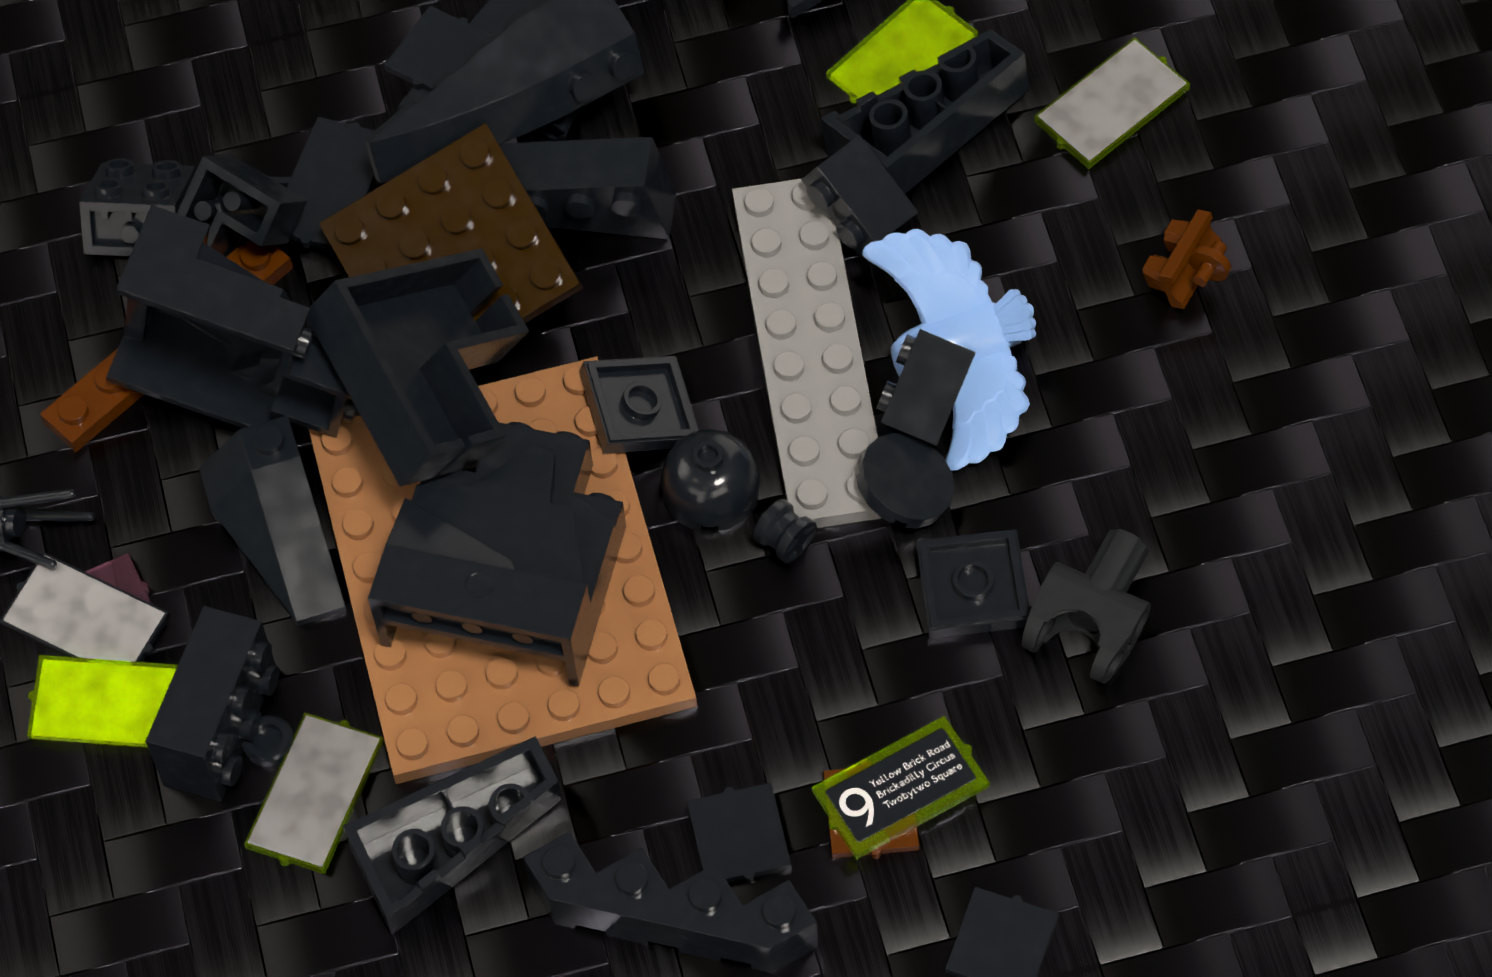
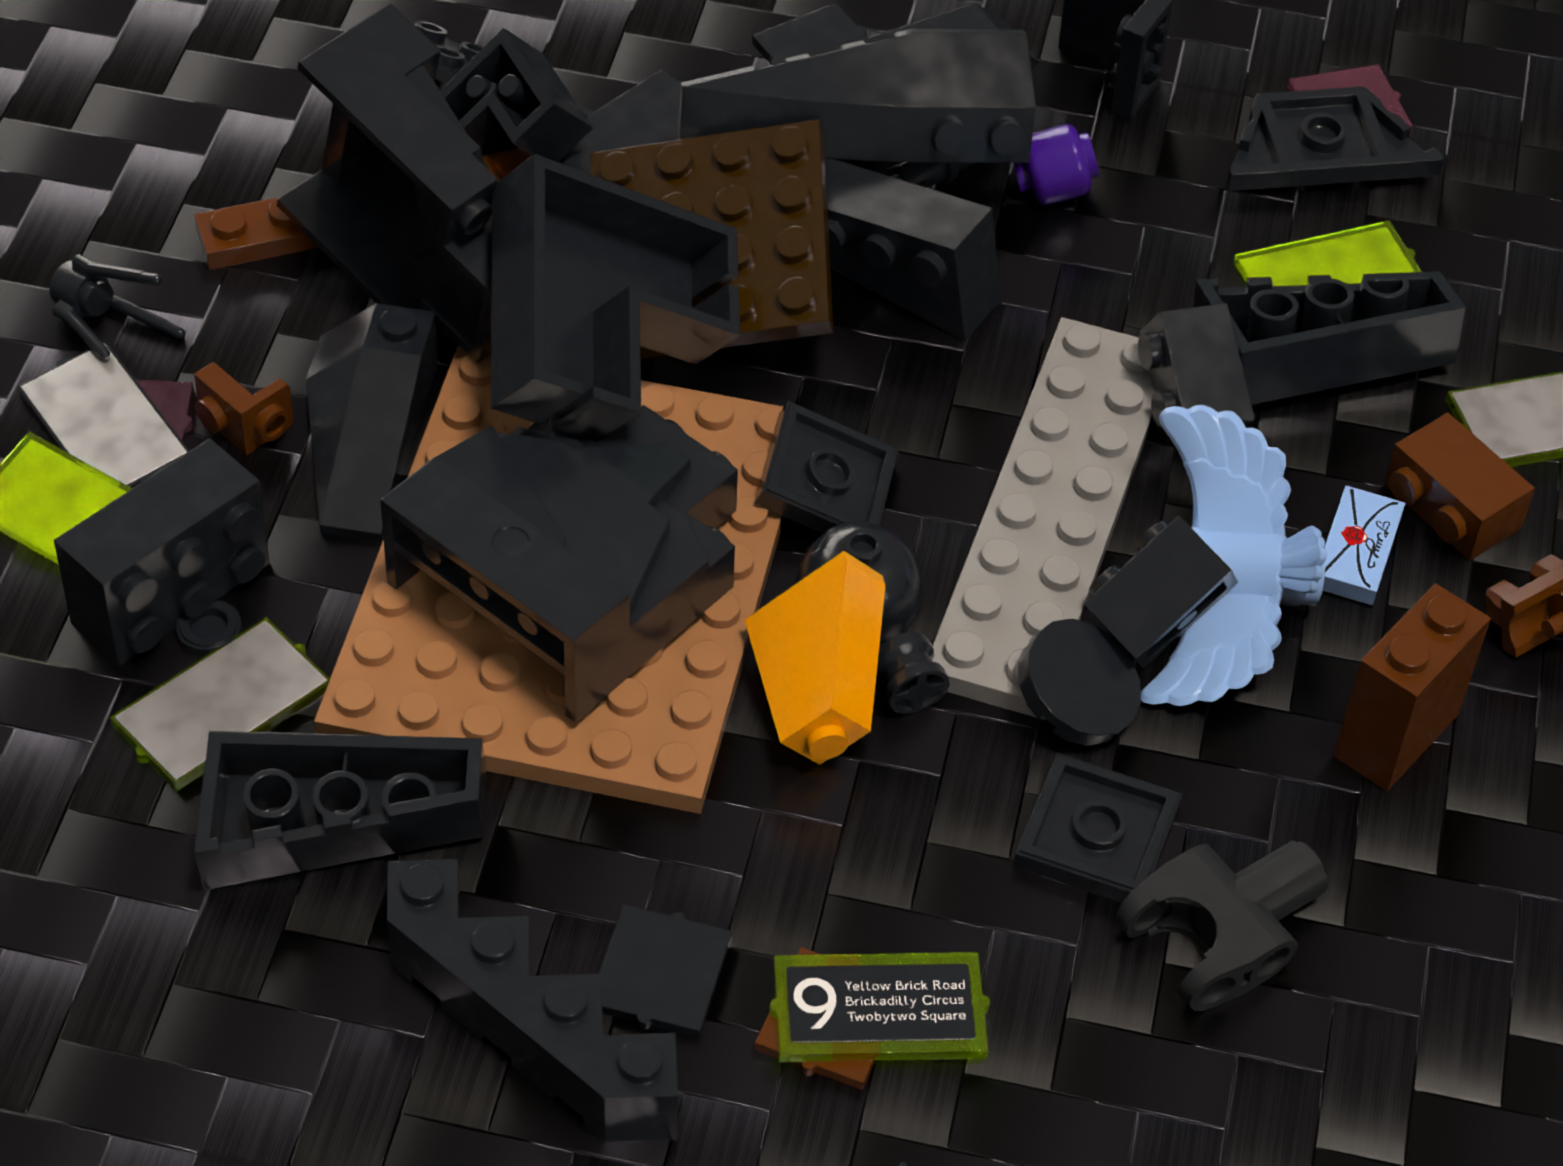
camera: 20 degrees right, 10 degrees down
none -> reddish brown bracket [194,362,294,456]
none -> light orange slope [744,551,886,765]
none -> dark purple head [1012,124,1100,206]
none -> light blue tile [1323,485,1405,606]
none -> reddish brown brick [1333,583,1491,792]
none -> reddish brown brick [1384,412,1535,561]

